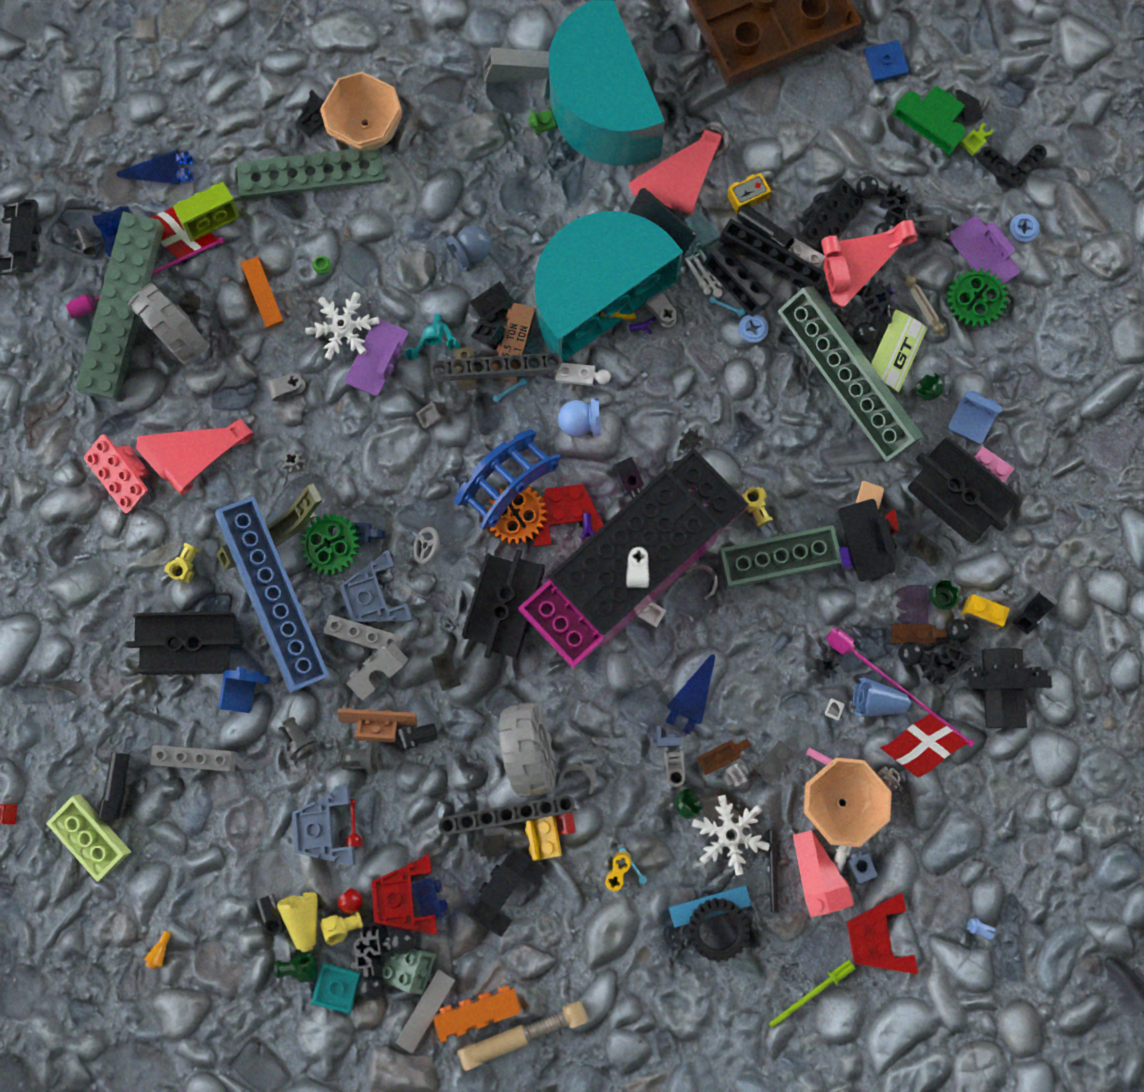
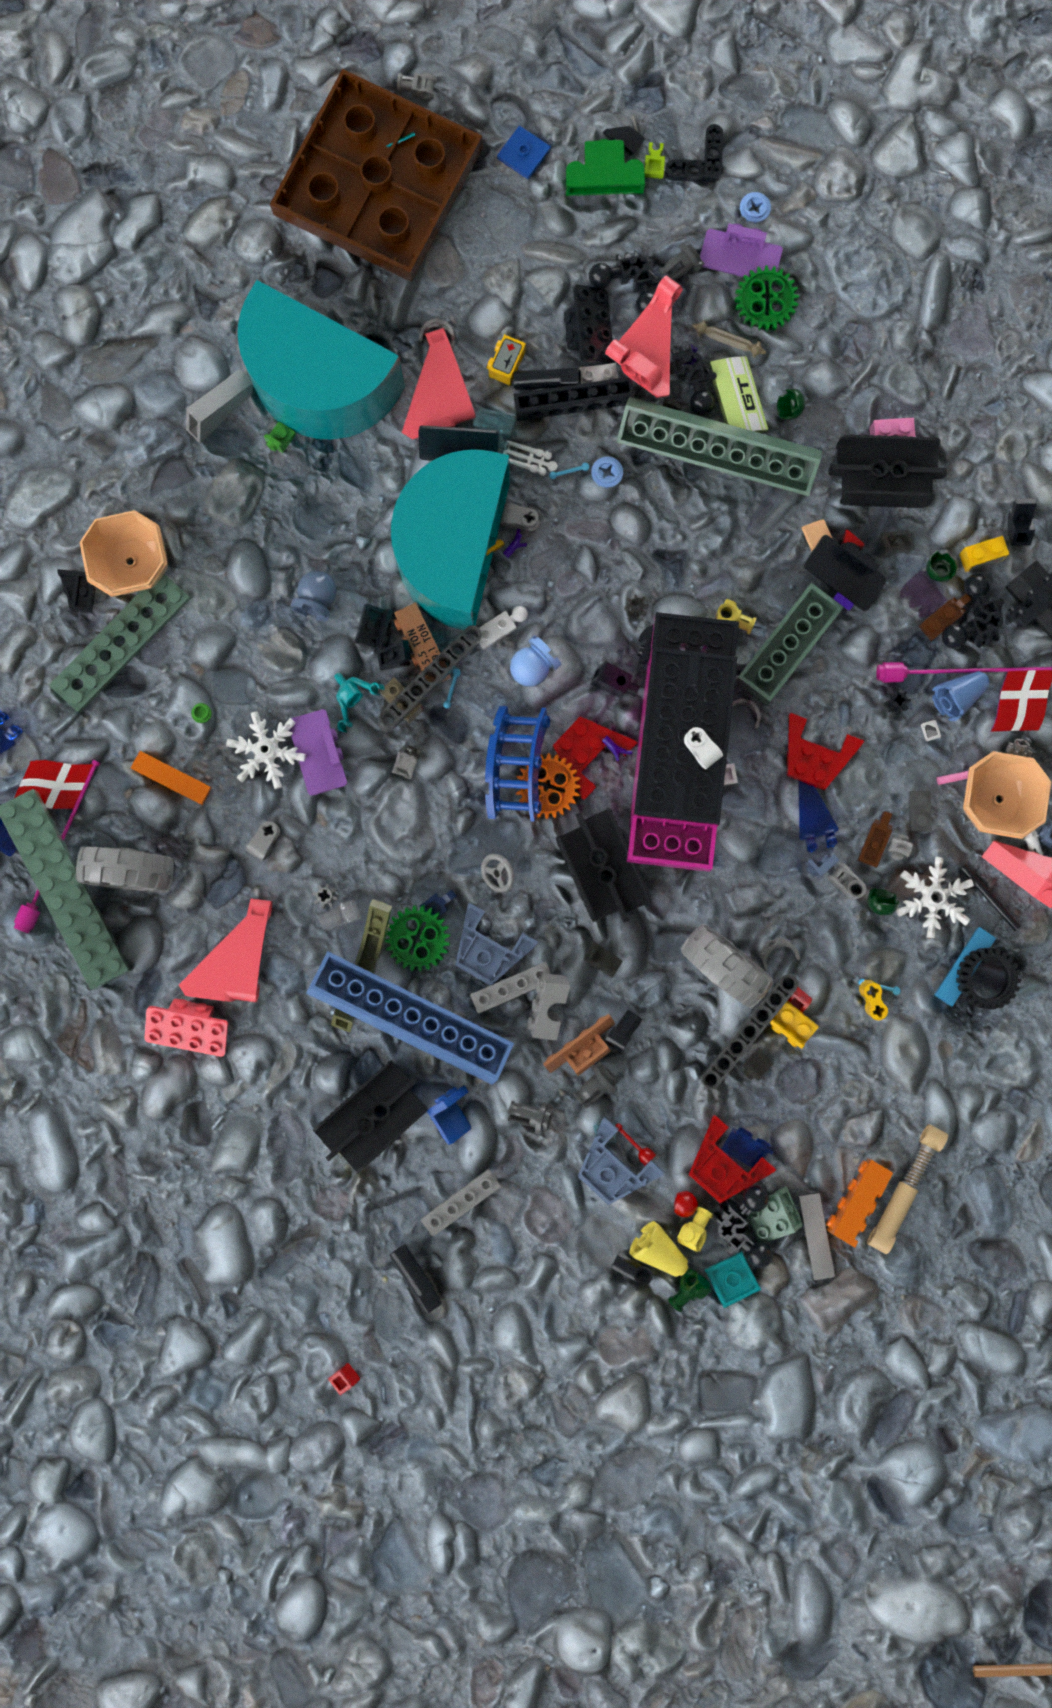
camera: 40 degrees left, 5 degrees up
yellowish green slope [46,794,131,882] -> none
light orange cone [143,931,171,970] -> none
light yellow connector [164,543,200,583] -> none
lime brick [173,182,240,241] -> none
clear smoke gear [179,291,201,314] -> none
black bracket [468,846,547,938] -> none
black brick [703,245,774,317] -> none
medium blue bracket [948,390,1003,444] -> none
none -> clear piece [318,899,362,932]
none -> red wing [787,713,864,790]

